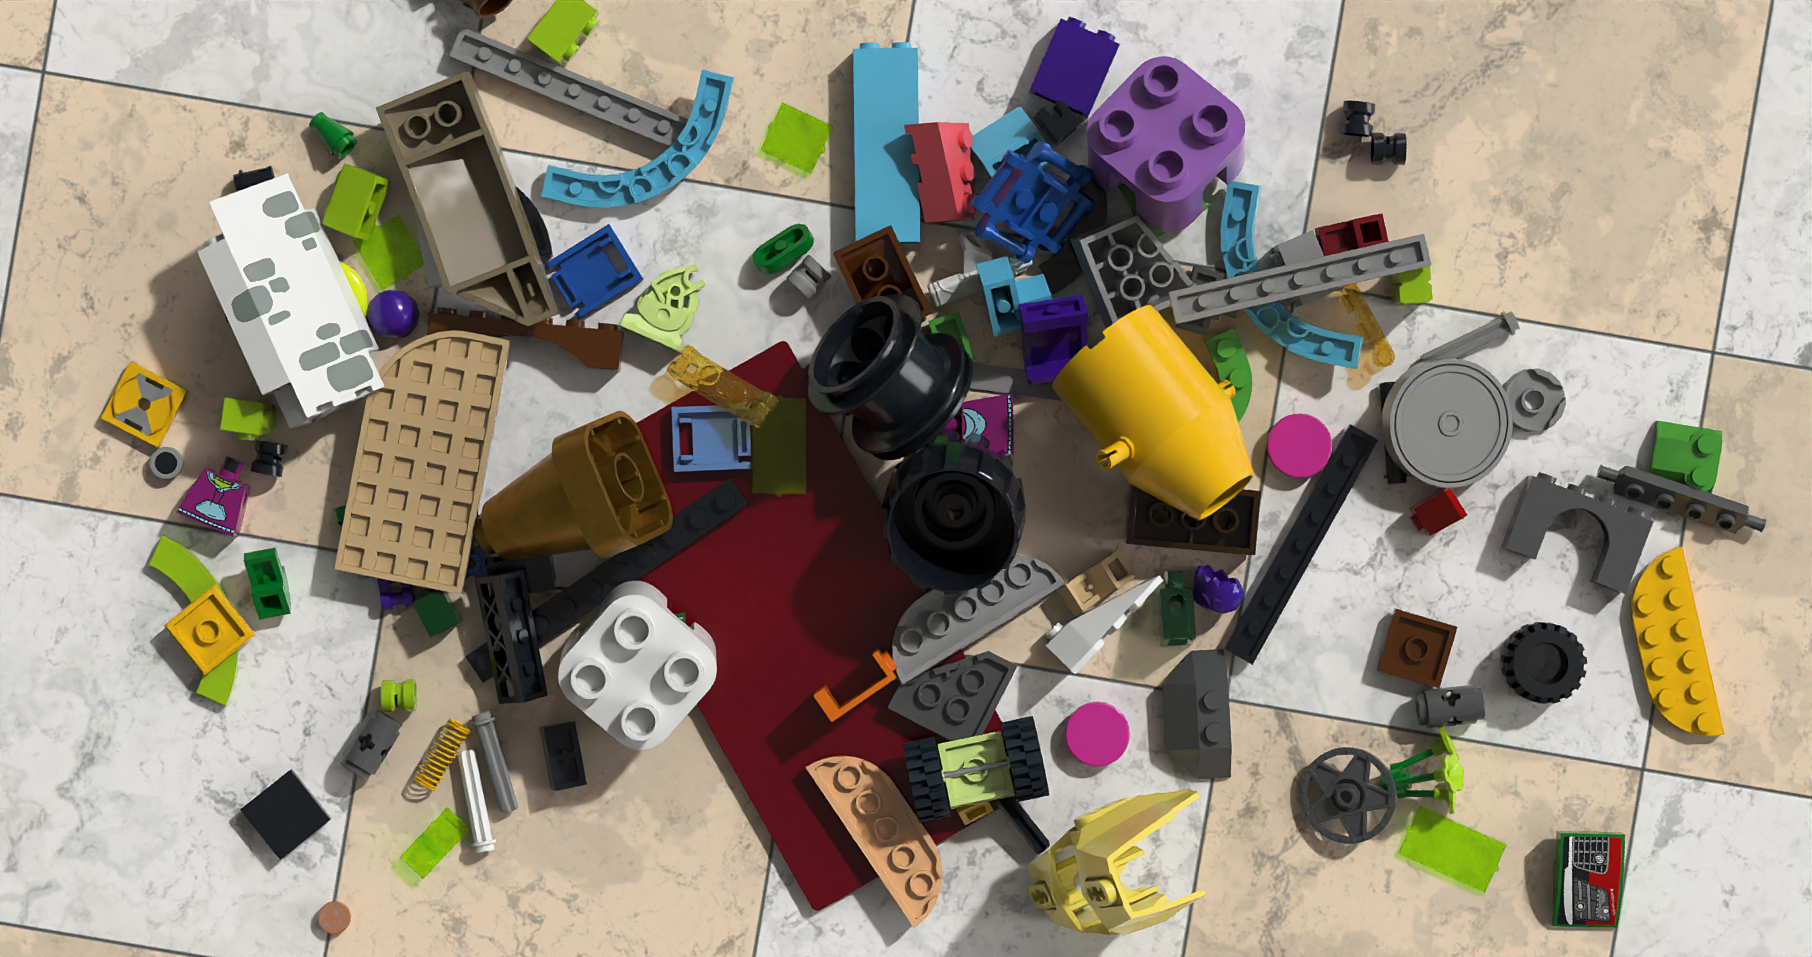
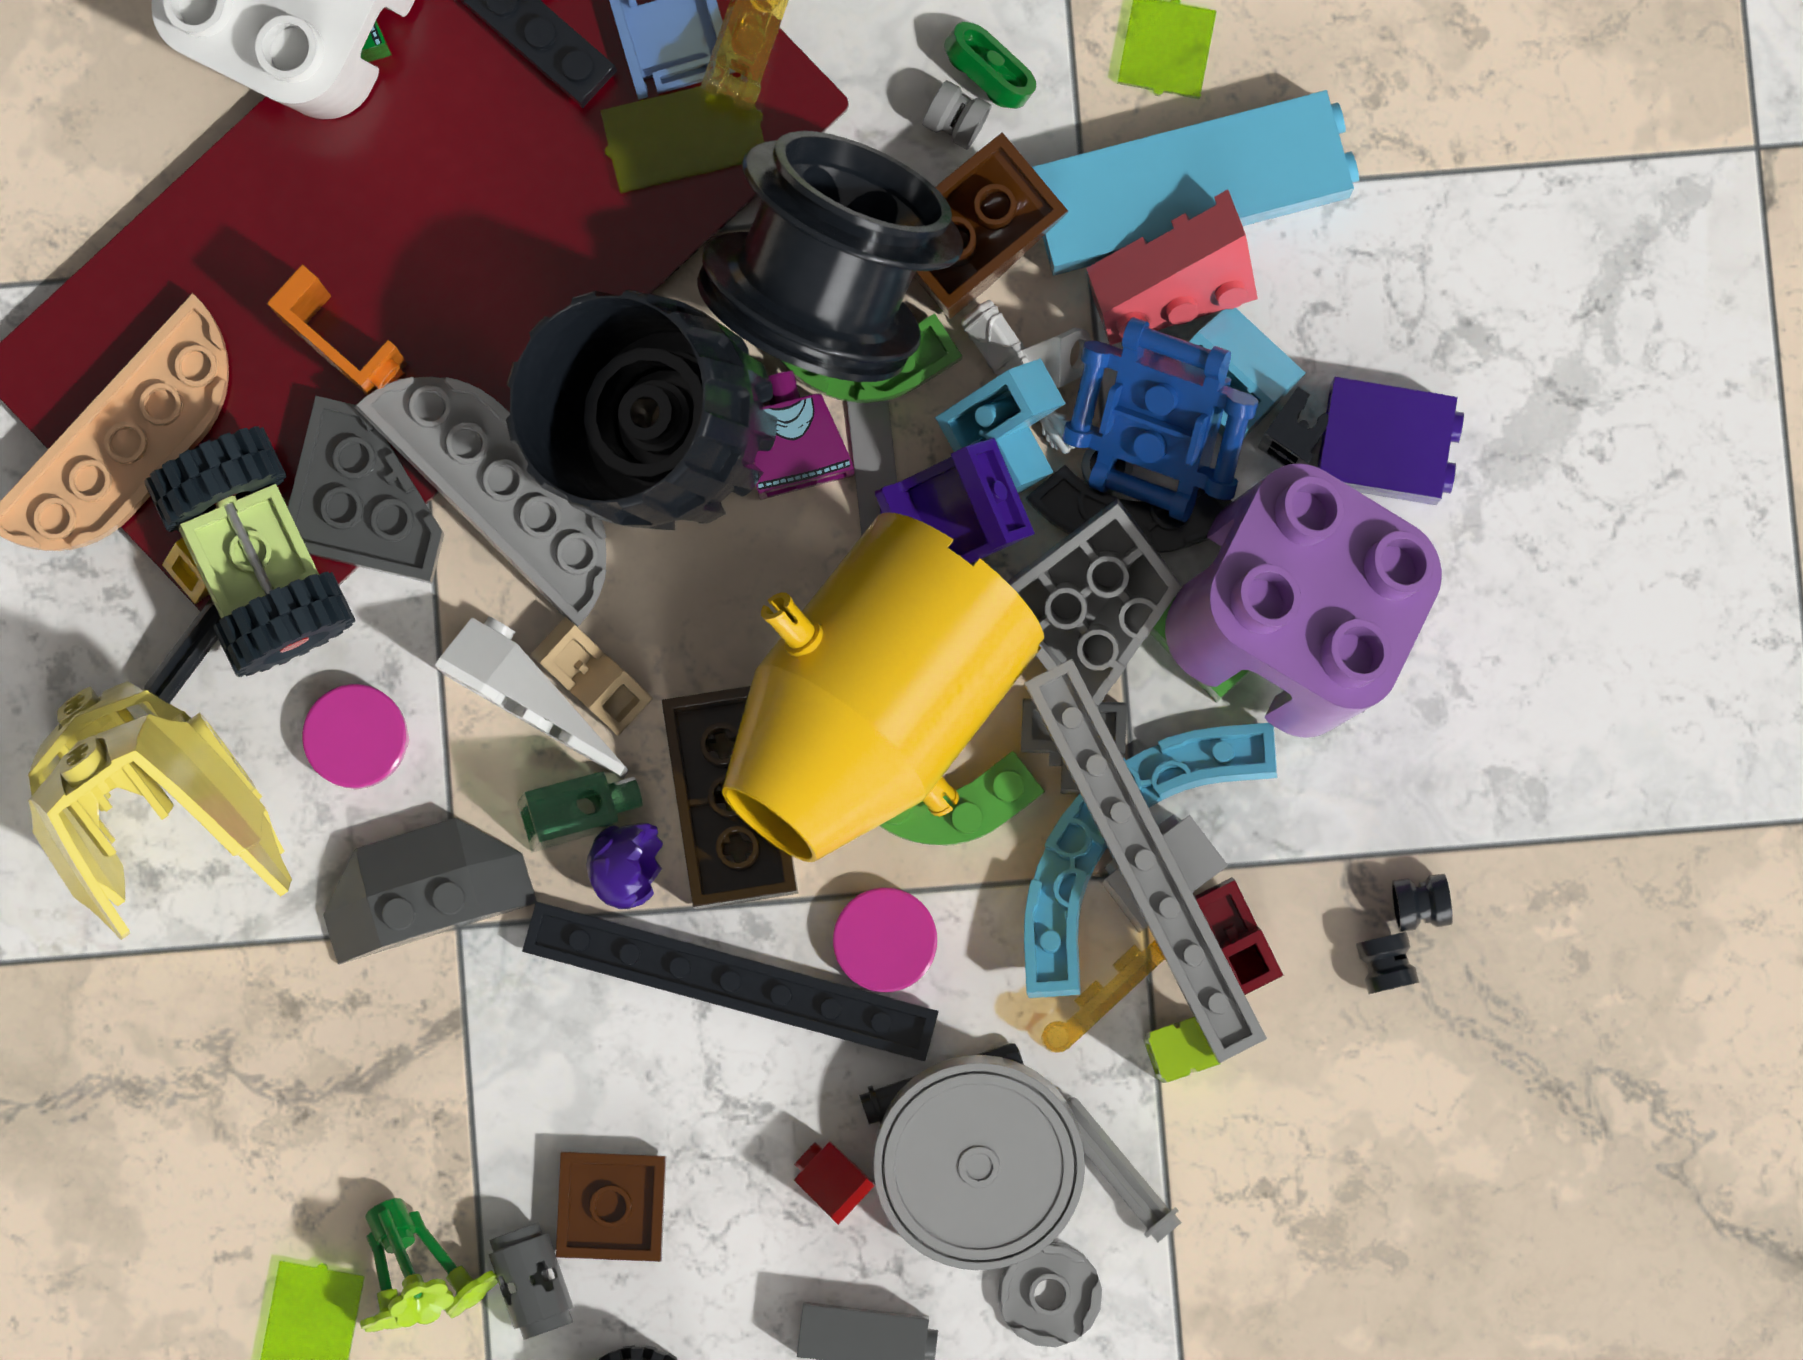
camera: 75 degrees right, 5 degrees down
dark grey wheel [1300,747,1397,844] -> none

